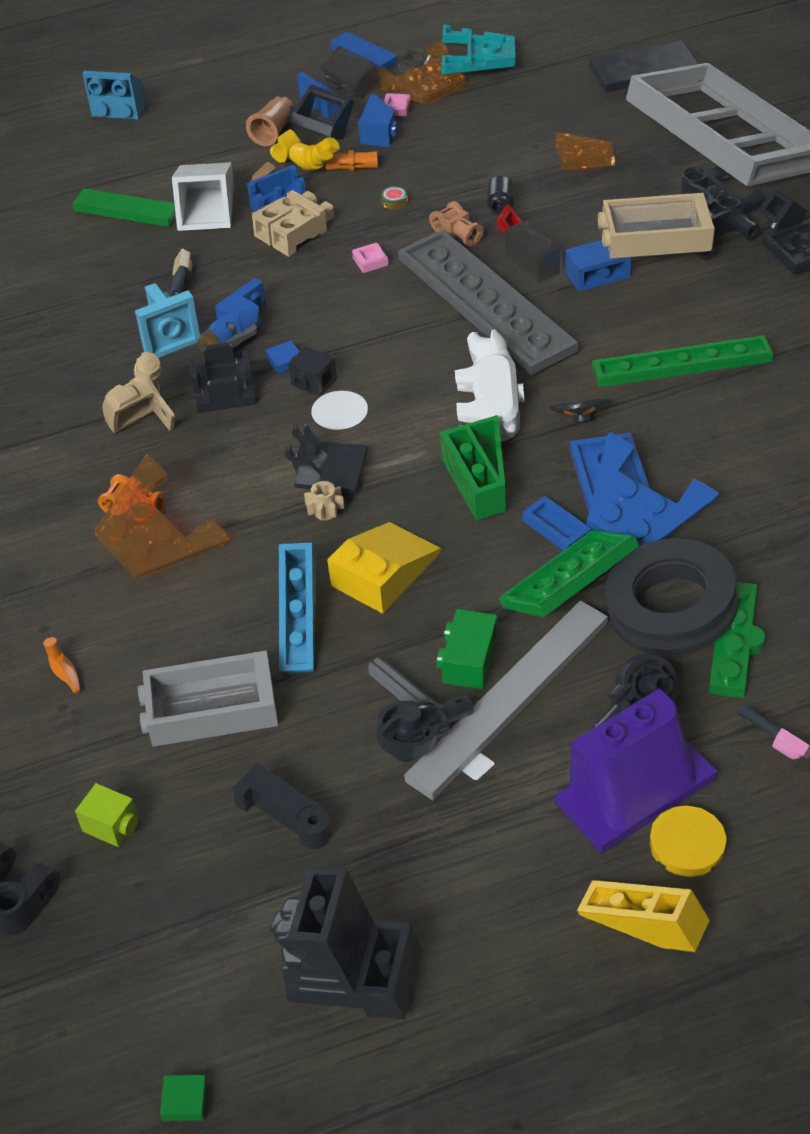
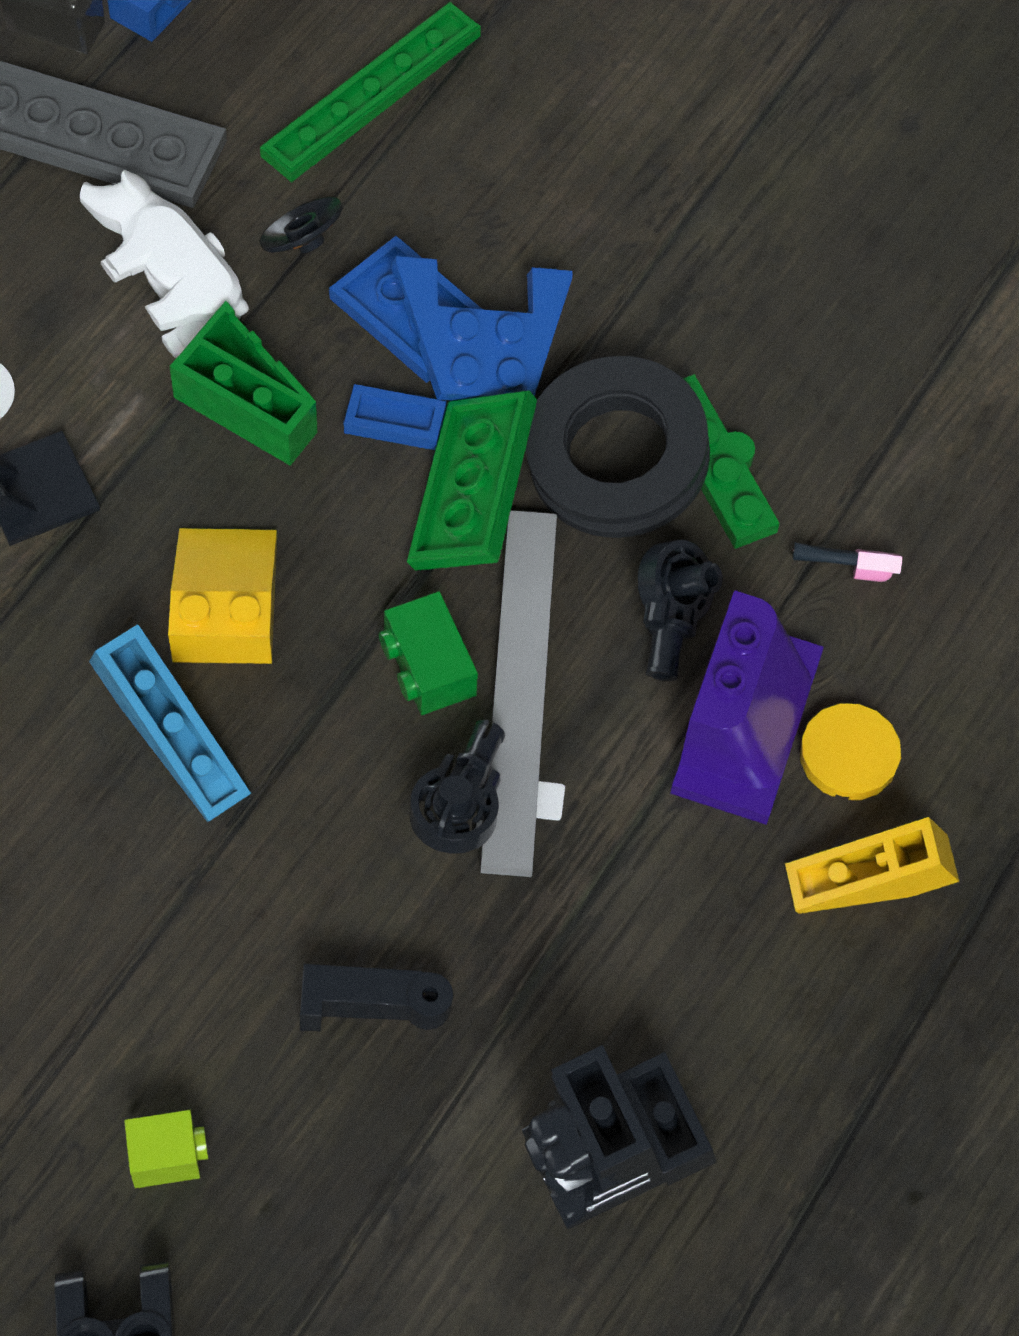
camera: 45 degrees left, 15 degrees up
light grey piece [138,650,278,747] -> none
tan gear [304,481,344,520] -> none
dark grey axle [368,658,432,703] -> none

